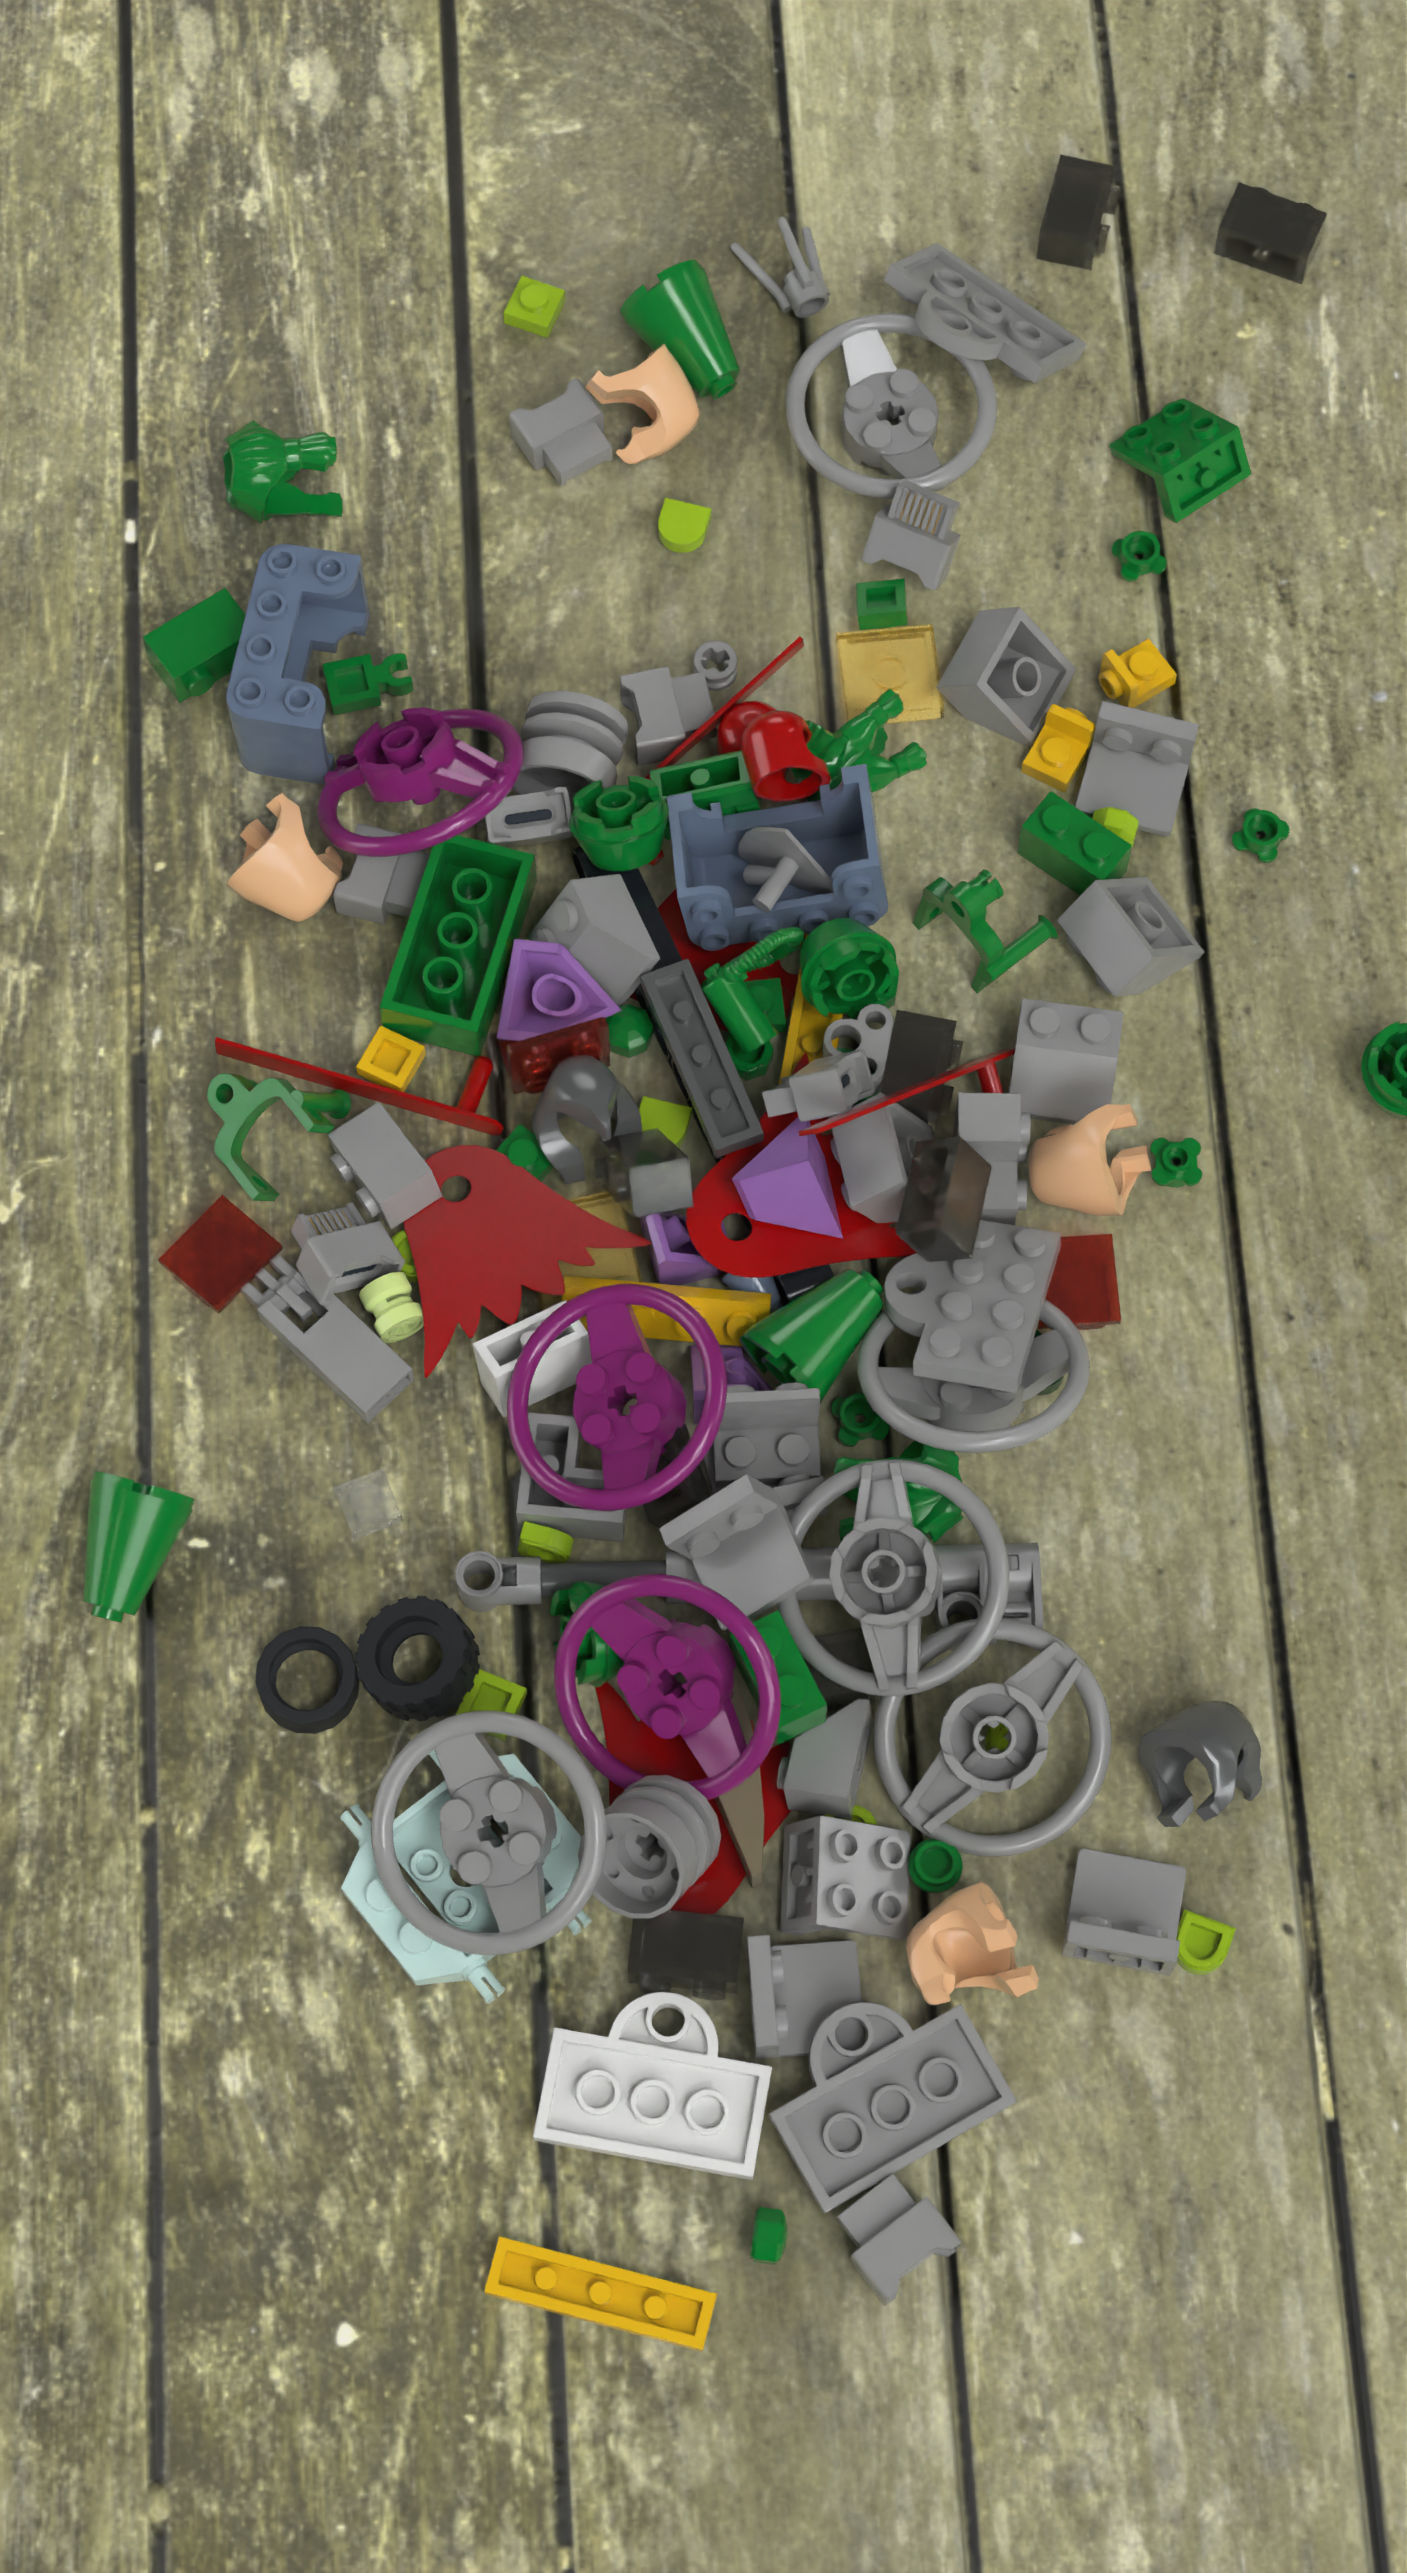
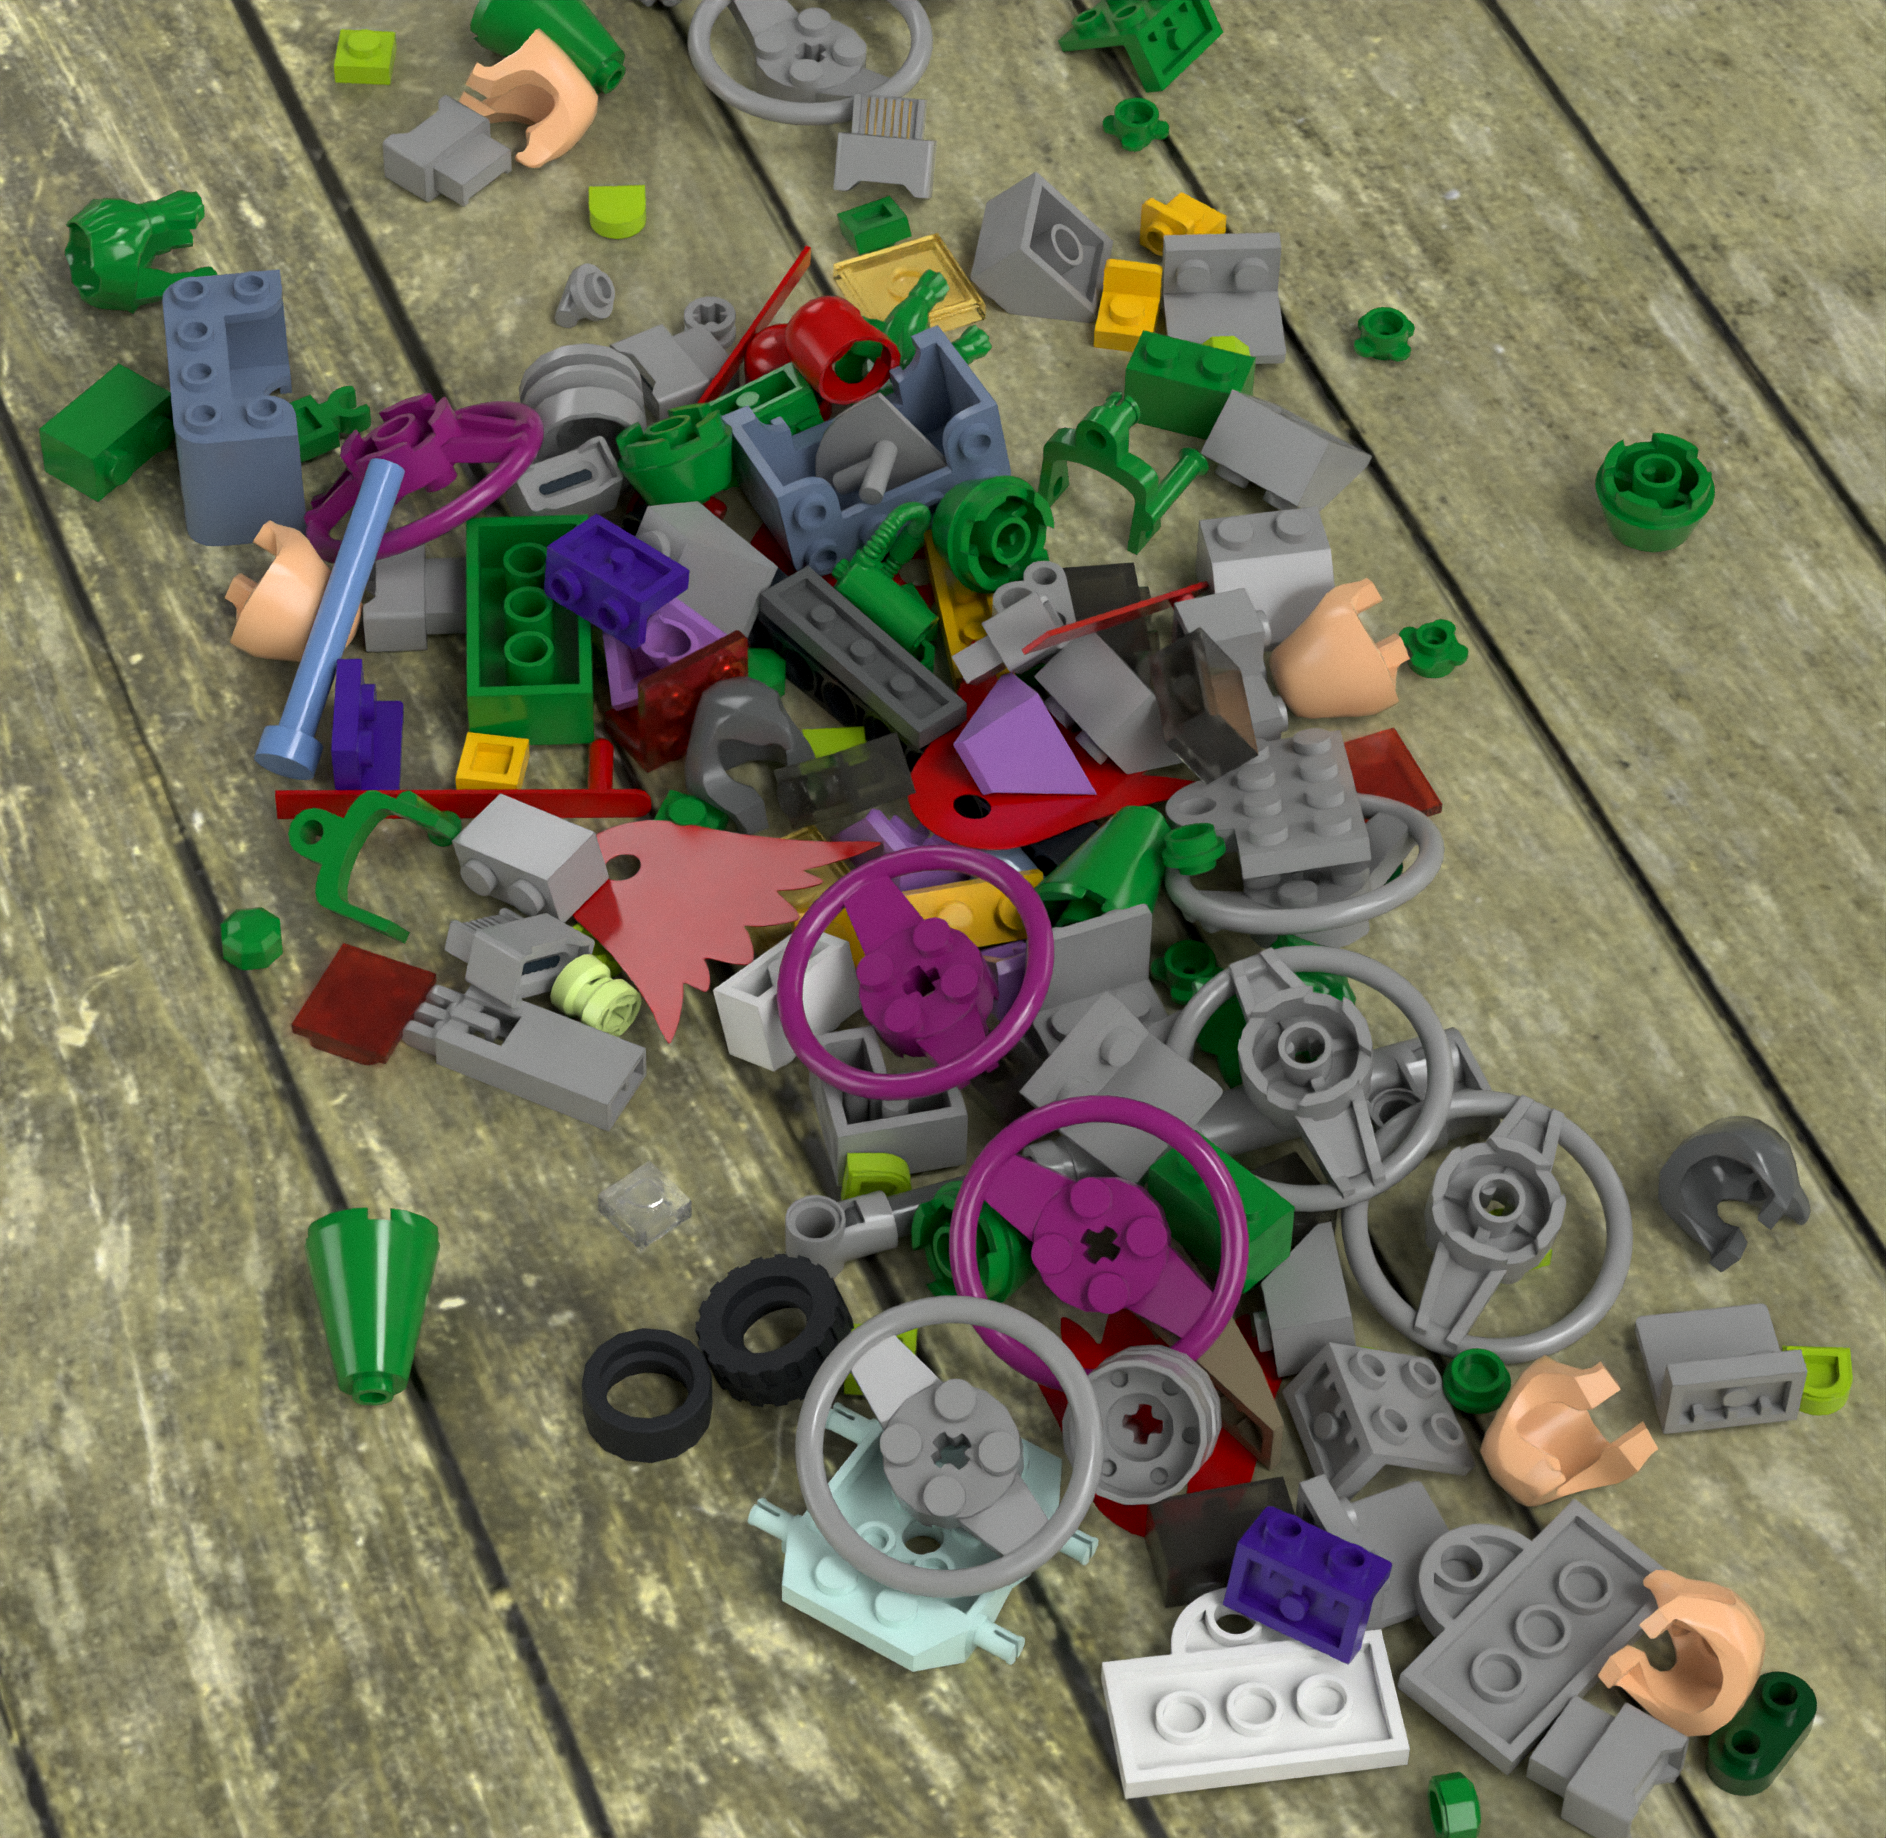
camera: 20 degrees left, 20 degrees down
none -> green tile [220,907,283,970]
none -> medium blue piece [254,458,405,780]
none -> dark purple bracket [331,659,404,790]
none -> dark purple bracket [544,513,690,649]
none -> light grey plate [555,263,615,328]
none -> green plate [1161,823,1226,875]
none -> dark purple bracket [1223,1506,1392,1665]
none -> light nougat piece [1598,1570,1766,1736]
none -> dark green plate [1705,1671,1817,1796]

